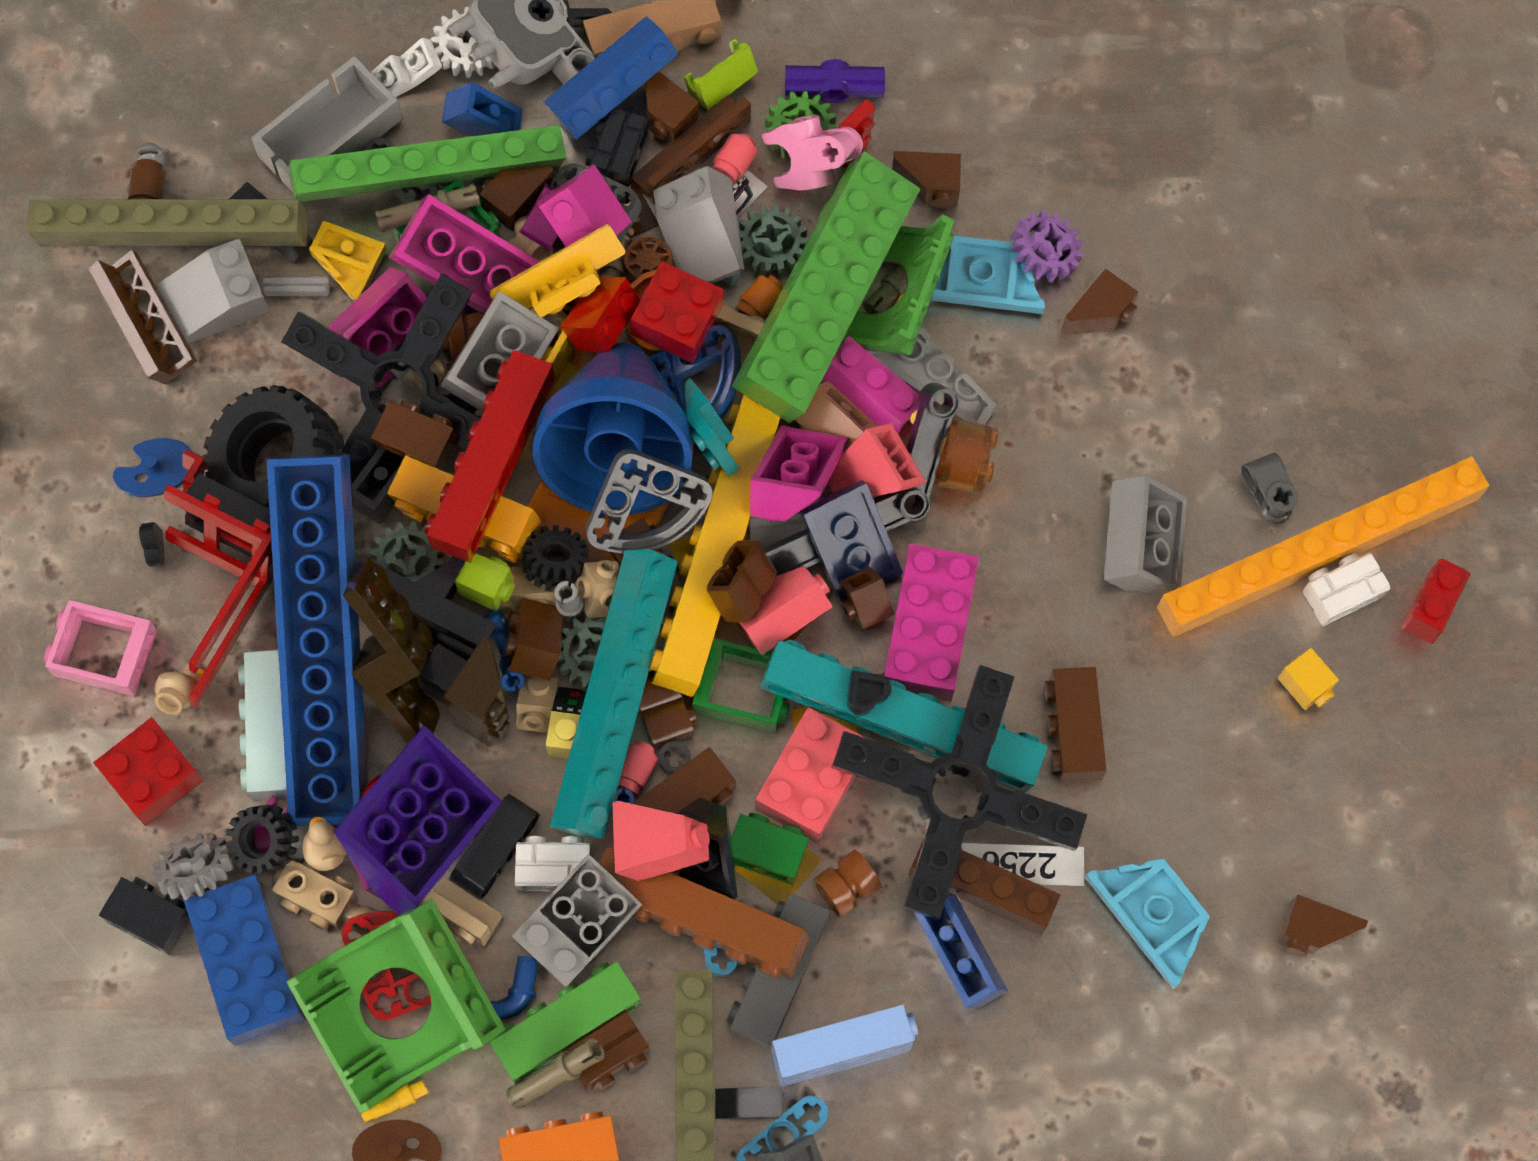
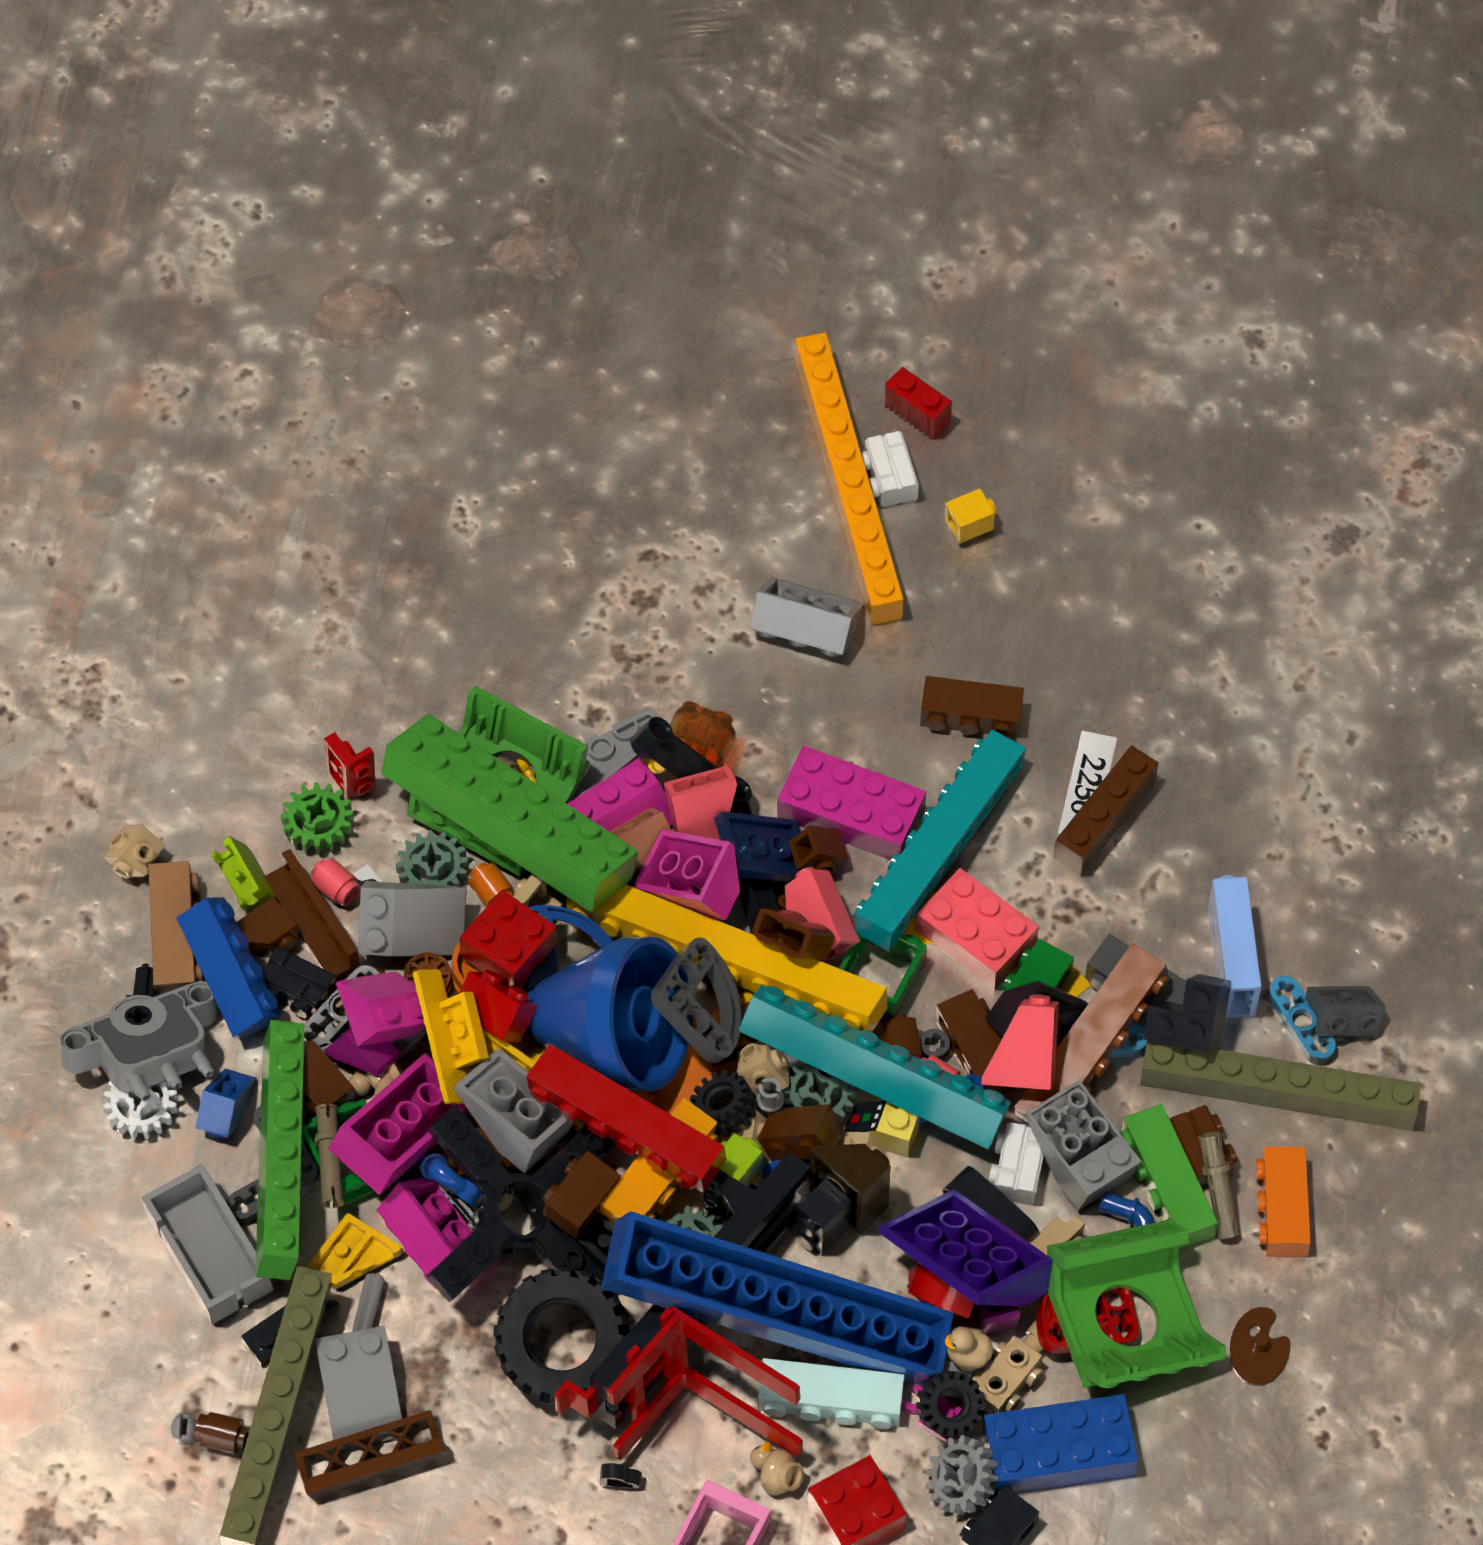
camera: 75 degrees left, 10 degrees down
blue piece [113,438,192,497] -> none
dark brown bracket [343,557,440,744] -> none
yellow animal [360,1079,429,1123] -> none
white slope [371,38,442,97] -> none
teal plate [684,378,740,477] -> none
sticker [715,1086,782,1119] -> none
bright pink piece [761,115,863,191] -> none
dark purple piece [785,59,885,103] -> none
dark orange wheel [813,849,882,918] -> none
black piece [831,665,1087,920] -> none
black tile [847,670,892,716] -> none
reddish brown slope [892,151,961,208] -> none
blue brick [914,893,1008,1009] -> none
medium azure wing [931,235,1045,314] -> none
medium lavender gear [1010,210,1084,282] -> none
reddish brown slope [1061,269,1138,335] -> none
medium azure wing [1084,858,1210,989] -> none
dark grey piece [1241,453,1298,524] -> none
reddish brown slope [1278,895,1368,956] -> none
none -> black brick [1143,974,1231,1054]

